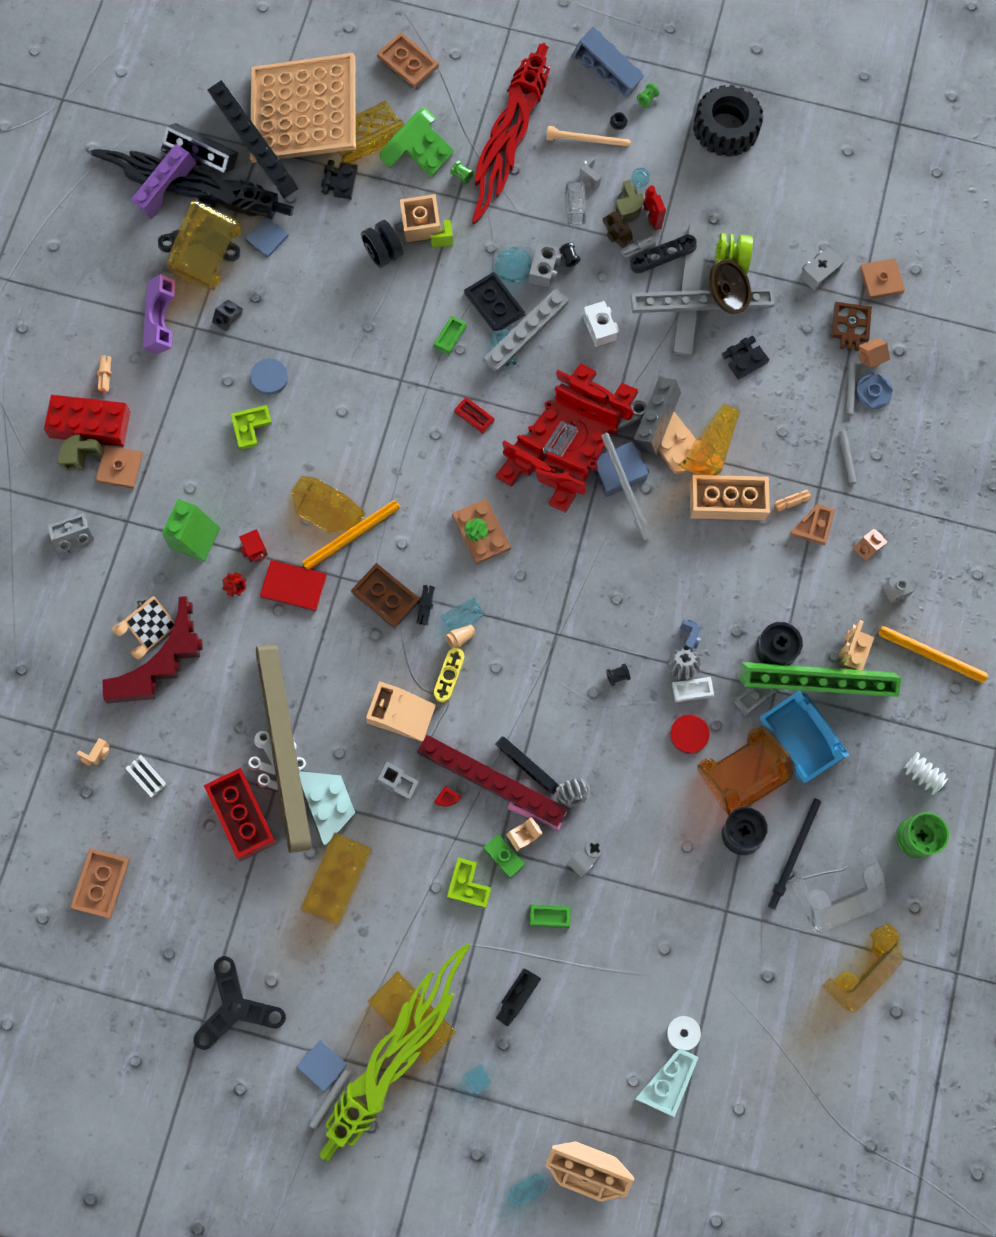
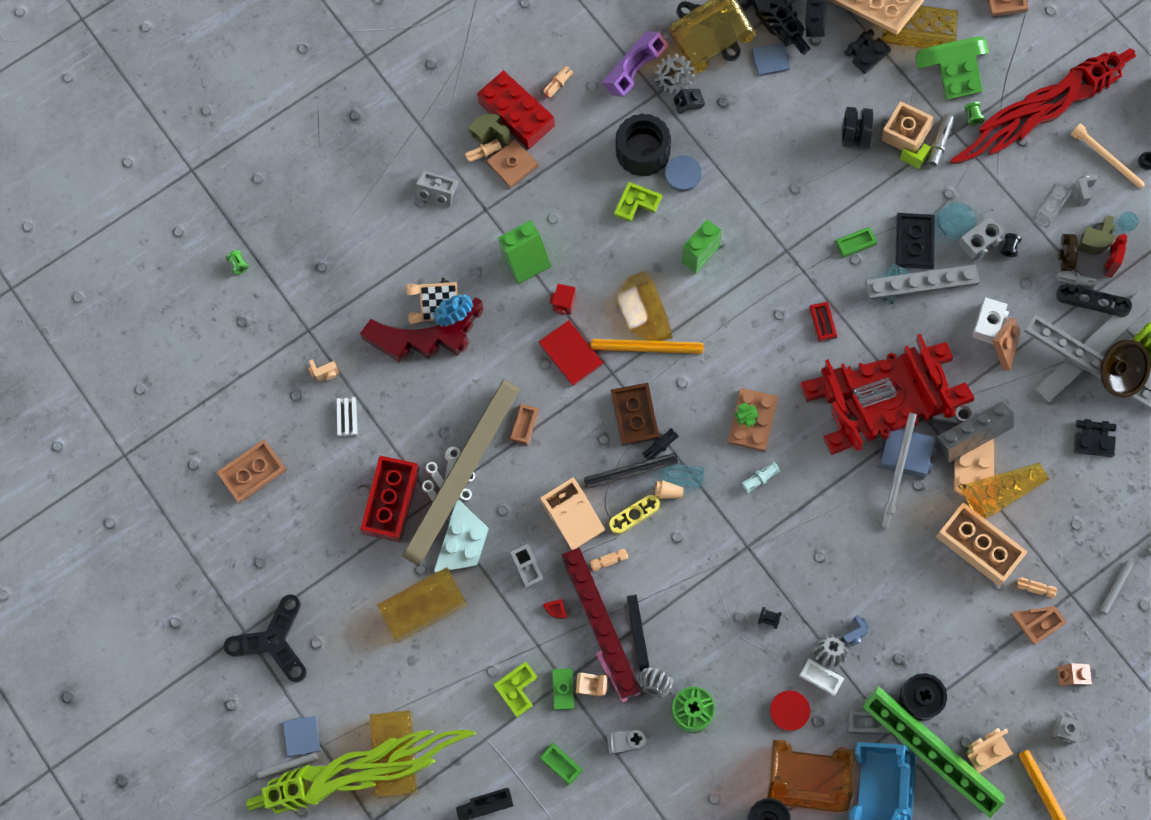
camera: 50 degrees right, 0 degrees up
red gear [222,572,247,597] -> none
none -> dark azure gear [433,294,473,327]
none -> light nougat axle [465,139,502,162]
none -> nougat tile [509,404,539,446]
none -> black axle [584,453,678,488]
none -> light nougat axle [590,549,628,571]
none -> black tyre [616,113,671,176]
none -> light grey gear [655,54,695,94]
none -> bright green wheel [671,686,715,733]
none -> bright green brick [682,219,722,274]
none -> light aqua pin [741,462,780,493]
none -> light grey pin [926,114,955,167]
none -> nougat wing [992,318,1021,370]

